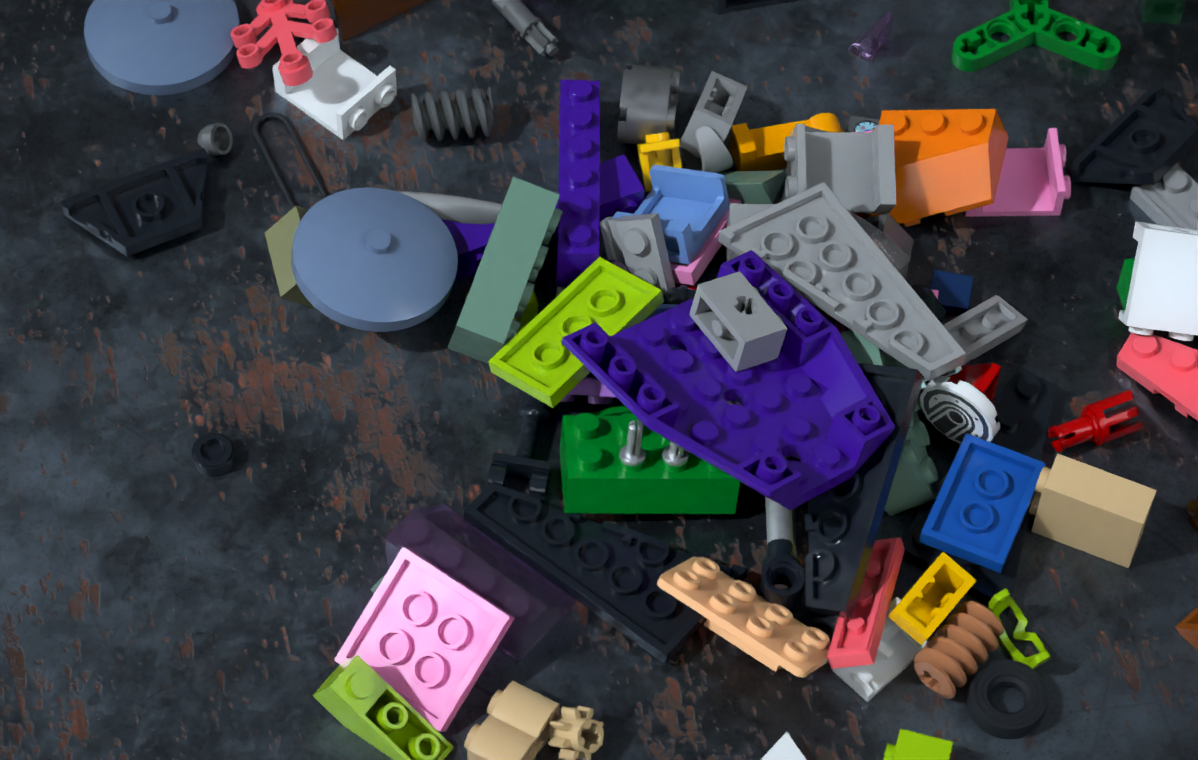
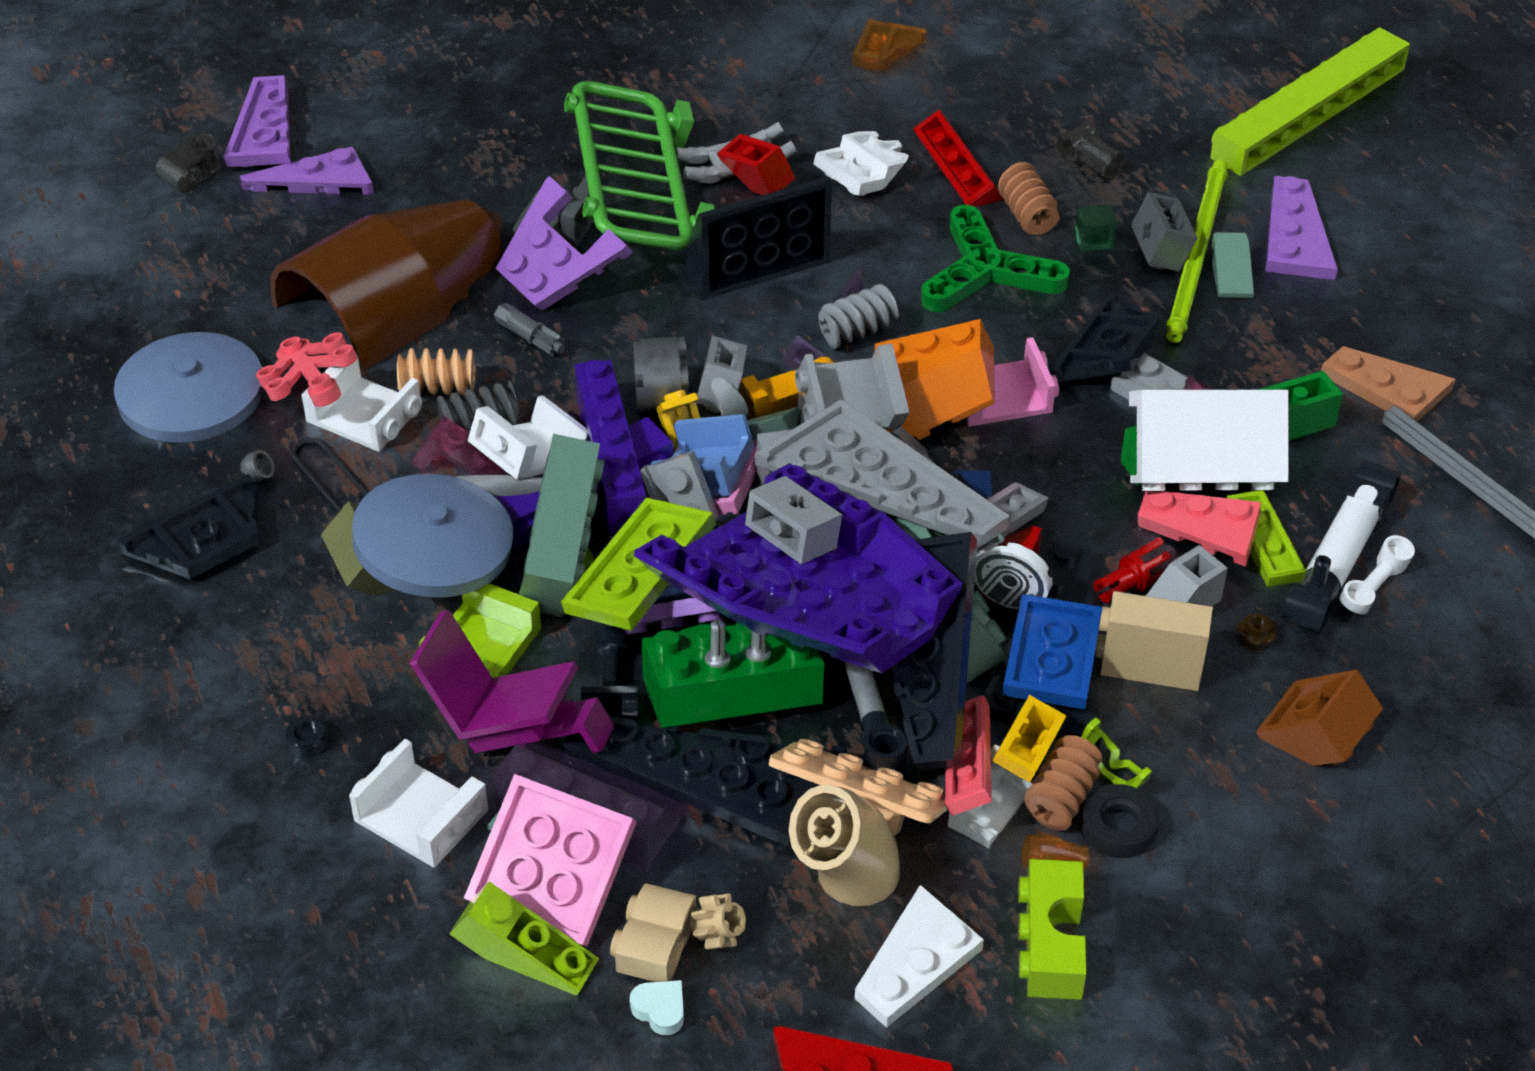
camera: 10 degrees left, 10 degrees down
none -> white panel [349,739,489,868]
none -> light nougat piece [397,348,476,395]
none -> clear pink bracket [410,415,501,475]
none -> magenta piece [410,610,614,753]
none -> lime panel [419,583,541,678]
none -> white panel [468,395,590,480]
none -> clear purple slope [782,335,826,370]
none -> tan brick [788,784,900,906]
none -> light grey piece [818,284,899,349]
none -> clear orange cone [1022,831,1089,872]
none -> light grey slope [1146,545,1228,607]

